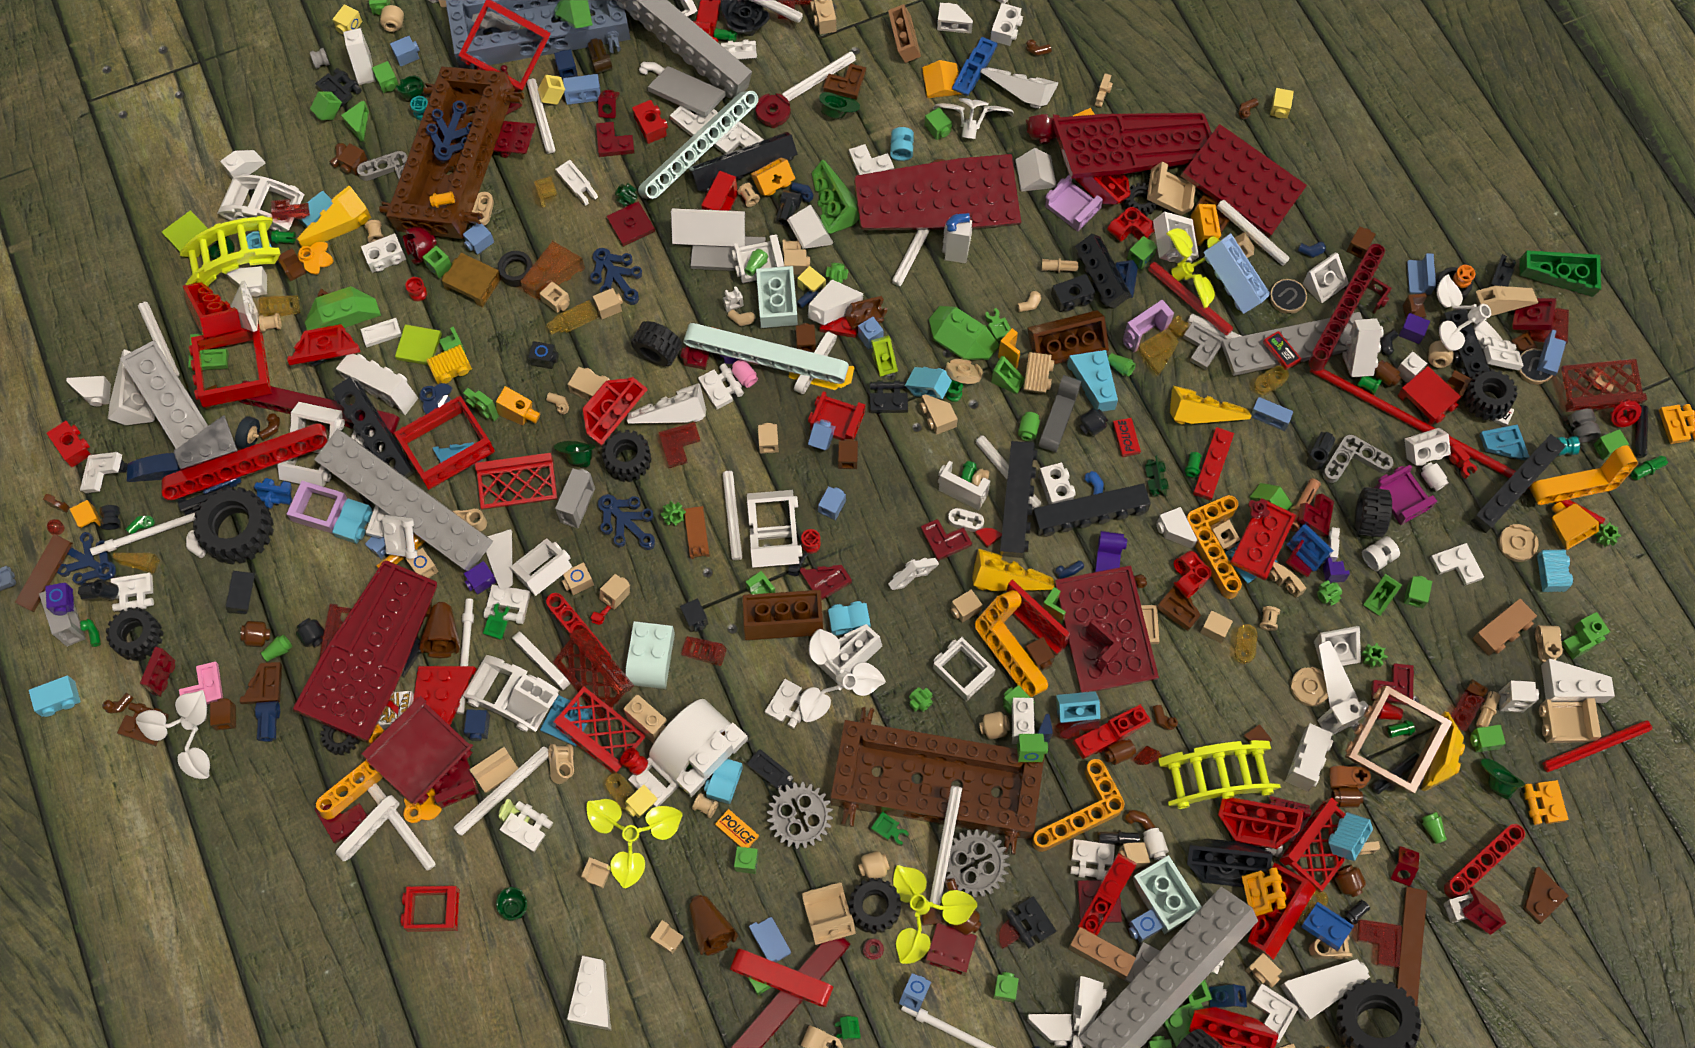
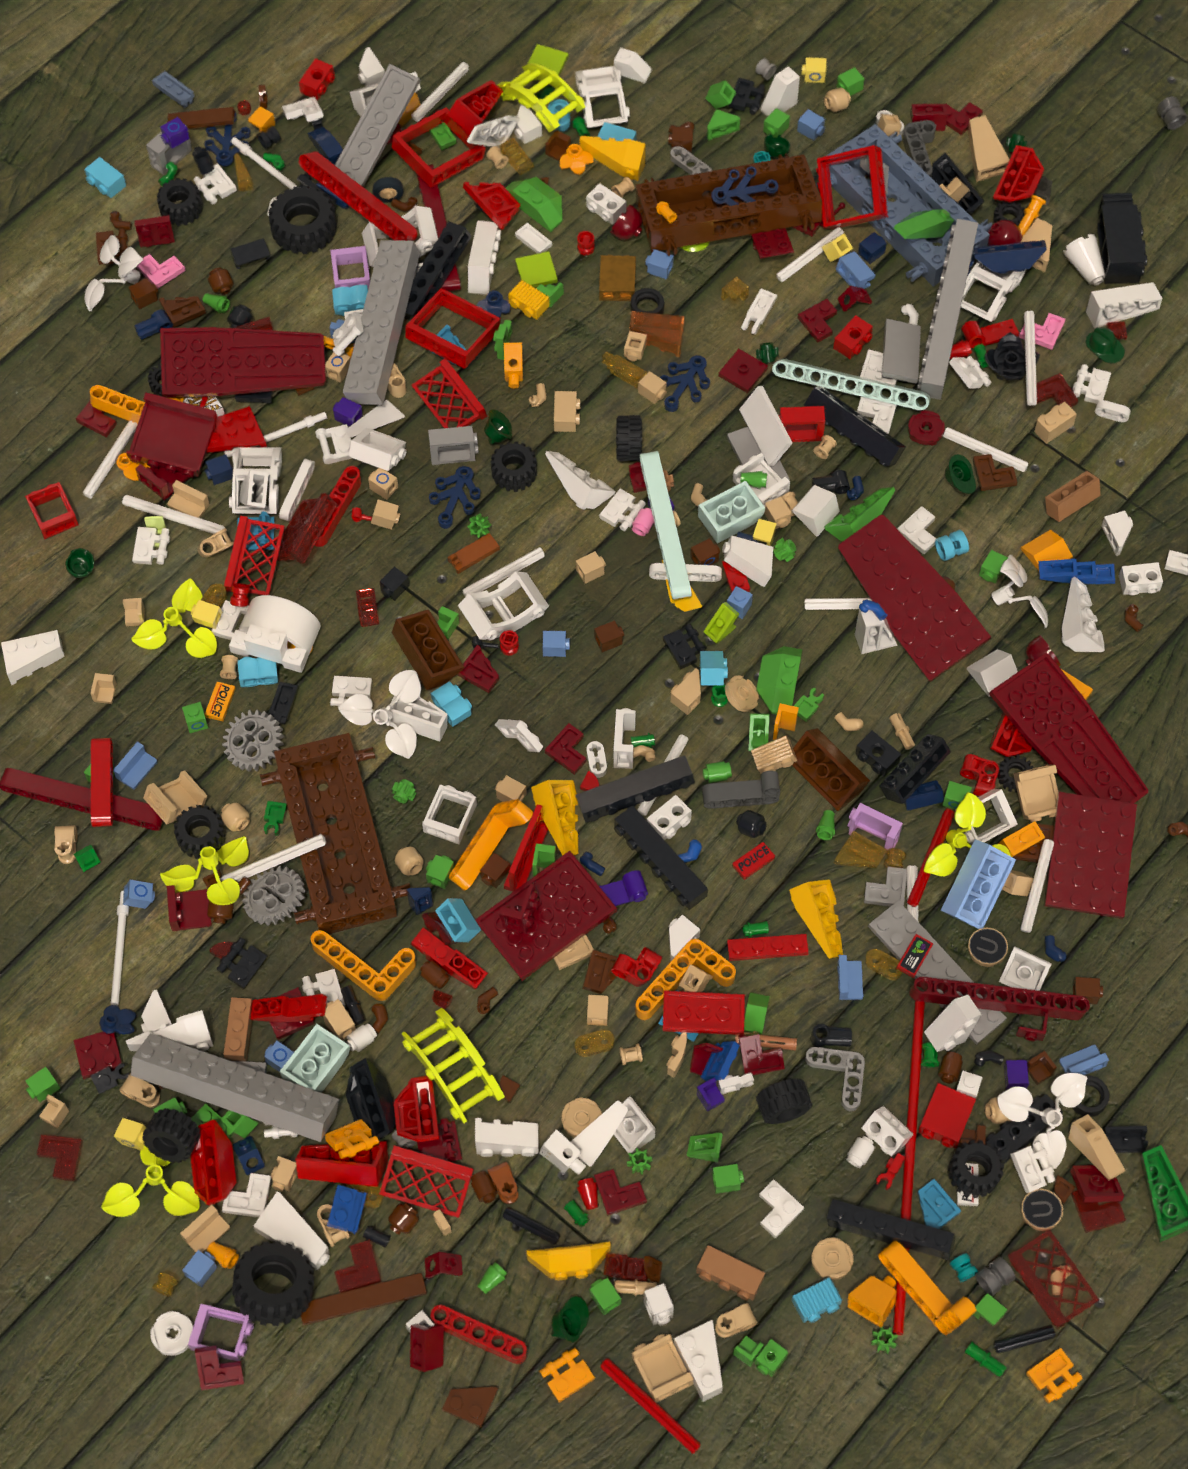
camera: 65 degrees right, 5 degrees down
wedge [174,415,238,470] -> none
blue hips [254,478,292,508] -> none
clear red plate [271,199,310,221] -> none
white beam [336,795,399,861] -> none
reddish brown cone [420,602,460,658] -> none
bright green brick [423,246,452,279] -> none
tan plate [472,192,494,226] -> none
green plate [483,602,510,640] -> none
black brick [528,341,559,369] -> none
red wedge [582,377,648,446] -> none
dark brown piece [587,38,613,74] -> none
tan panel [624,695,666,744] -> none
light aqua brick [626,622,675,689] -> none
clear red plate [659,422,700,468] -> none
reddish brown cone [689,895,738,956] -> none
white plate [723,287,744,312] -> none
light orange brick [751,158,795,196] -> none
red panel [808,391,865,441] -> none
medium blue brick [808,419,835,450] -> none
reddish brown hinge [845,296,887,330] -> none
dark red plate [863,939,884,960] -> none
bright green brick [993,972,1019,1003] -> none
white brick [1012,698,1034,744] -> none
bright green brick [1017,734,1048,762] -> none
lavender panel [1045,175,1103,231] -> none
medium azure wedge [1067,350,1118,412] -> none
tan plate [1095,74,1113,107] -> none
dark green hinge [1145,455,1169,497] -> none
dark red plate [1248,499,1270,518] -> none
bright green gear [1317,580,1342,606] -> none
medium azure brick [1328,812,1373,861] -> none
window [1345,686,1452,793] -> none
white wheel [1362,536,1400,571] -> none
magenta panel [1375,465,1437,525] -> none
orange wheel [1453,265,1476,288] -> none
medium blue panel [1537,329,1566,376] -> none
red gear [1610,399,1641,427] -> none

